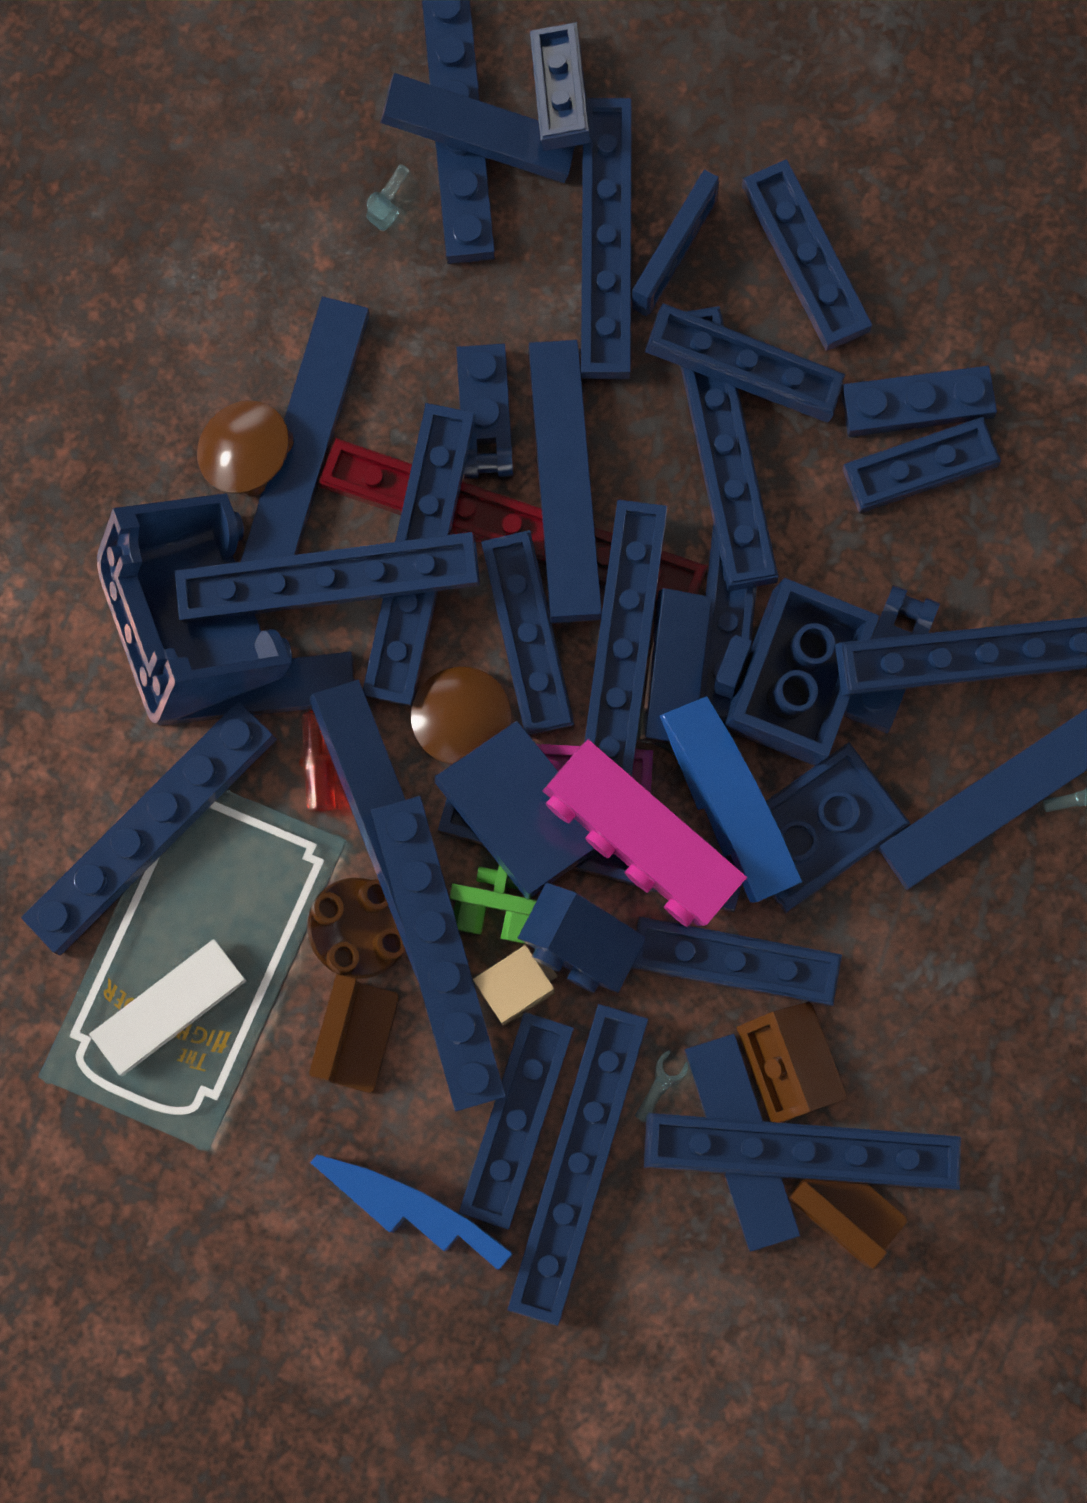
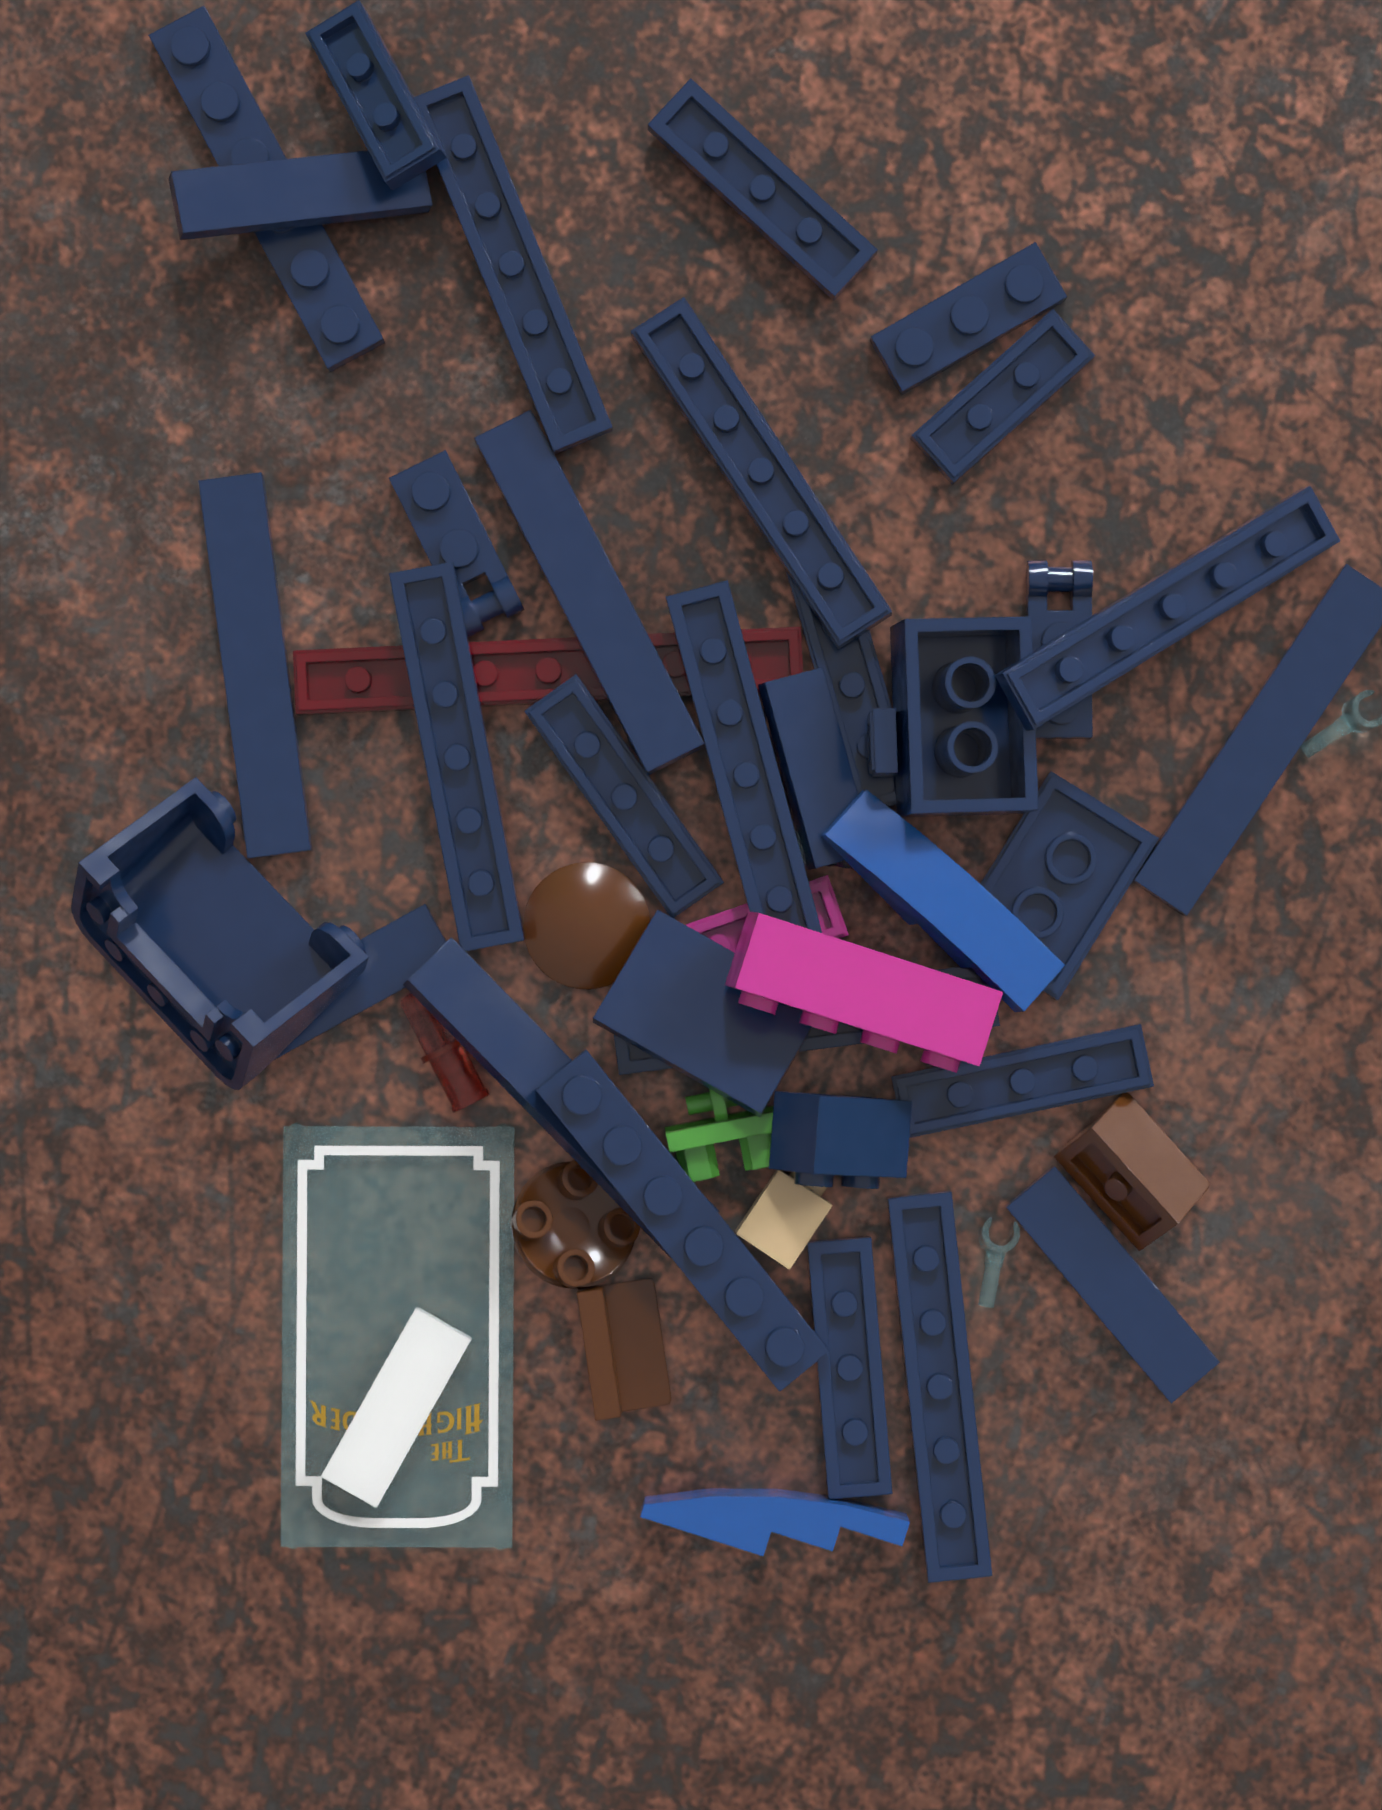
camera: 30 degrees left, 10 degrees up
dark blue plate [21,701,277,956] -> none
dark blue plate [175,532,480,623] -> none
reddish brown dish [197,400,294,497] -> none
clear light blue hand [366,165,409,231] -> none
dark blue tile [632,169,720,316] -> none
dark blue tile [644,1113,961,1190] -> none
dark blue tile [645,303,845,423] -> none
reddish brown panel [788,1179,907,1269] -> none

